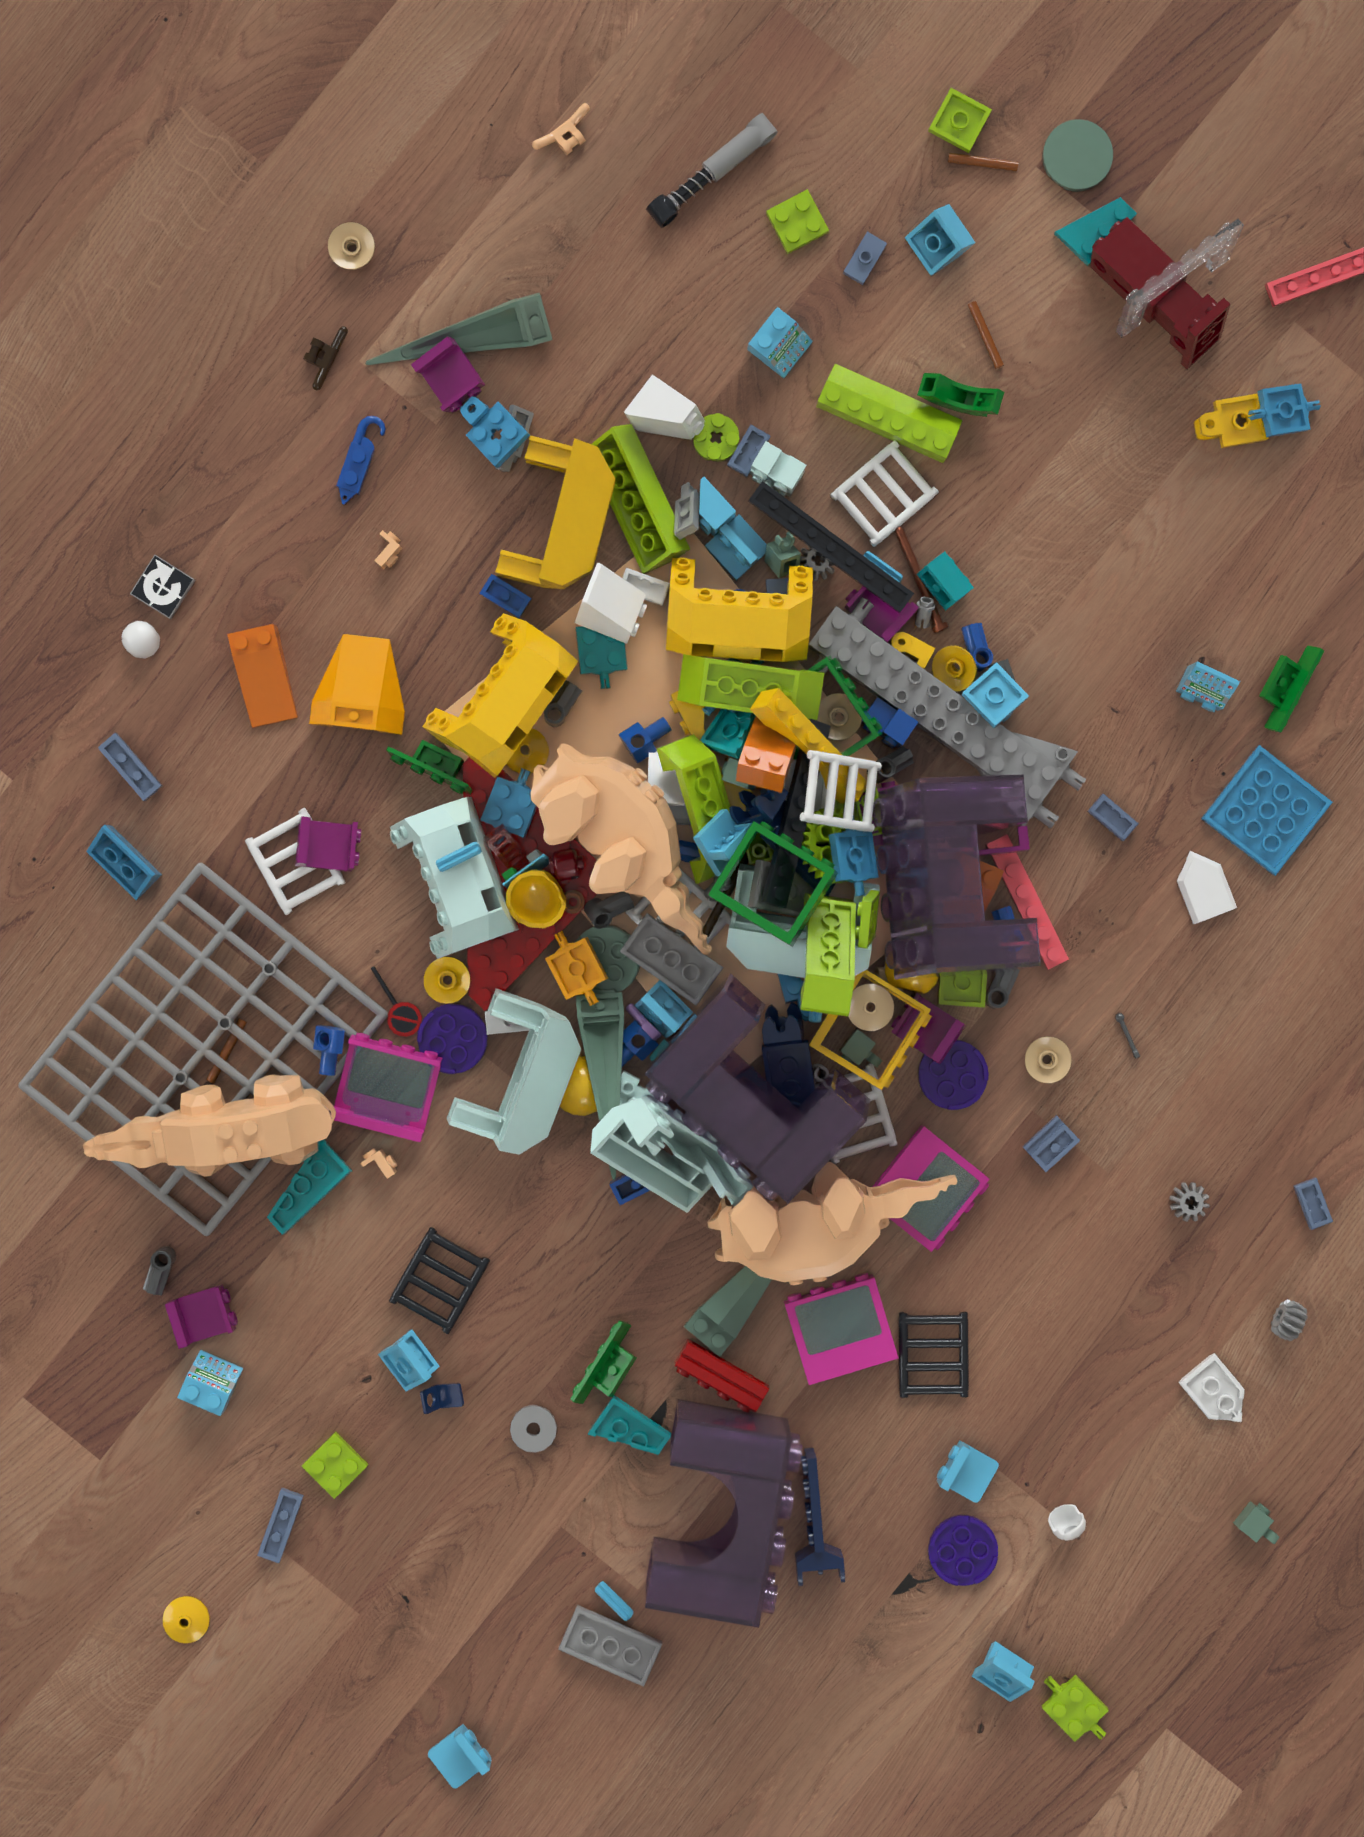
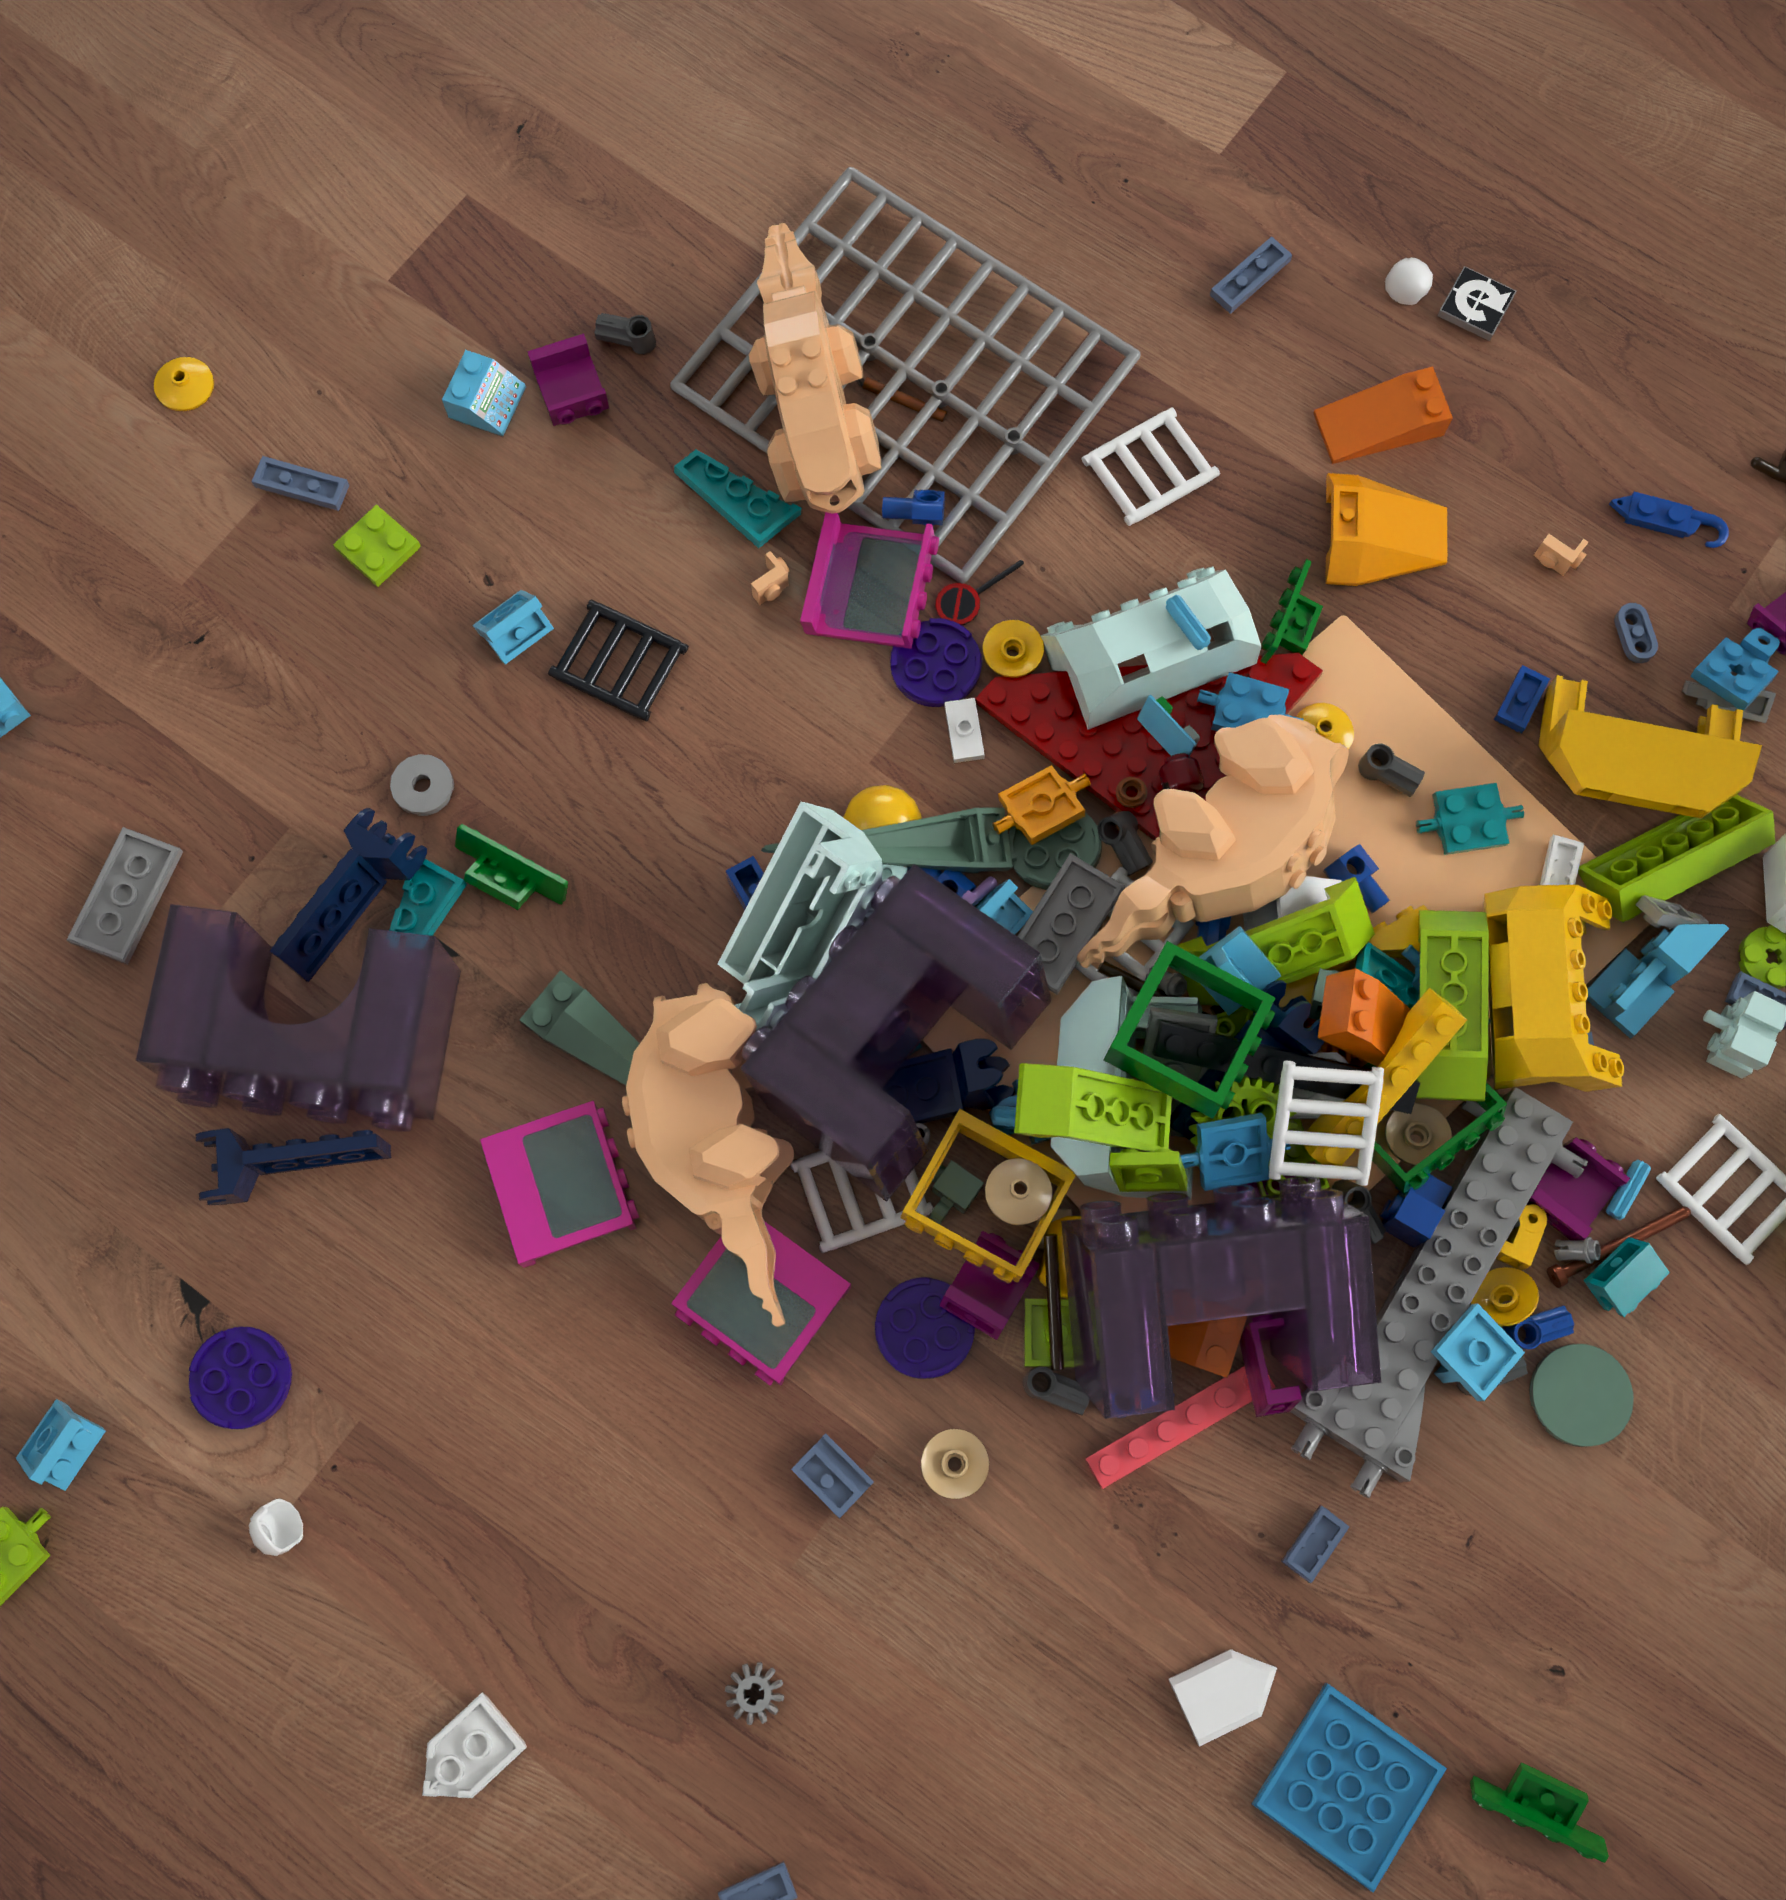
camera: 90 degrees right, 15 degrees down
dark azure slope [86,825,162,900] -> none
magenta panel [295,816,361,872] -> none
dark blue bracket [420,1383,464,1414] -> none
yellow wedge [422,613,578,778] -> none
light aqua wedge [446,988,581,1155] -> none
clear red slope [484,823,529,870] -> none
yellow cylinder [506,869,566,929] -> none
white slope [575,563,647,644] -> none
medium azure axle [595,1581,634,1621] -> none
red brick [674,1339,770,1413] -> none
black plate [748,481,914,613] -> none
sand green brick [765,531,801,578] -> none
light grey gear [800,546,835,581] -> none
black bar [899,1311,969,1398] -> none
medium azure bracket [937,1440,999,1503] -> none
dark grey hinge [1115,1013,1140,1059] -> none
medium azure slope [1176,661,1240,712] -> none
sand green brick [1233,1501,1280,1544] -> none
light grey gear [1271,1299,1308,1341] -> none
none -> dark blue hinge [270,808,427,982]
none -> dark brown bar [1044,1234,1064,1371]
none -> sand green tile [1529,1344,1634,1447]
none -> sand blue plate [1614,603,1658,663]

